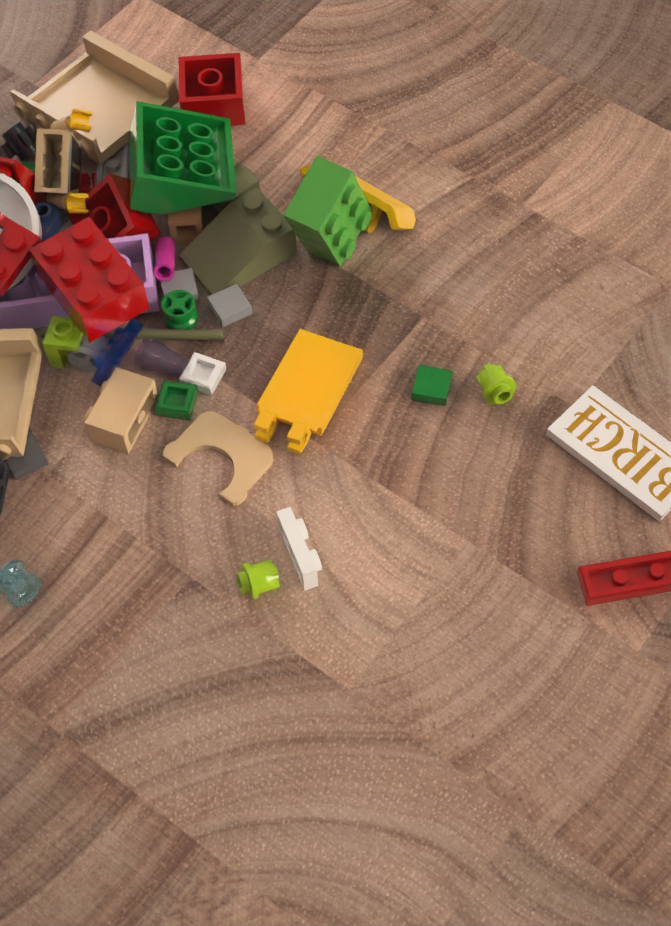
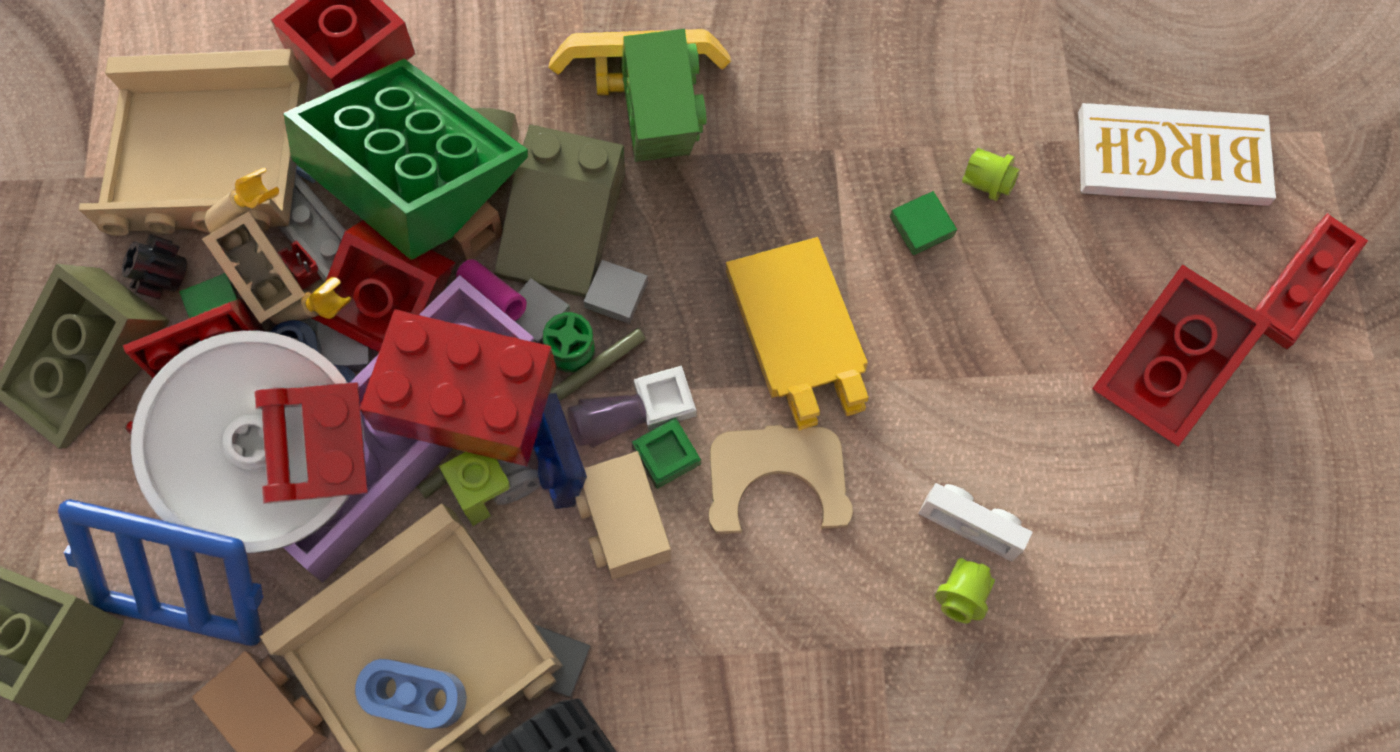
camera: 45 degrees left, 10 degrees up
none -> red slope [1092,264,1272,447]

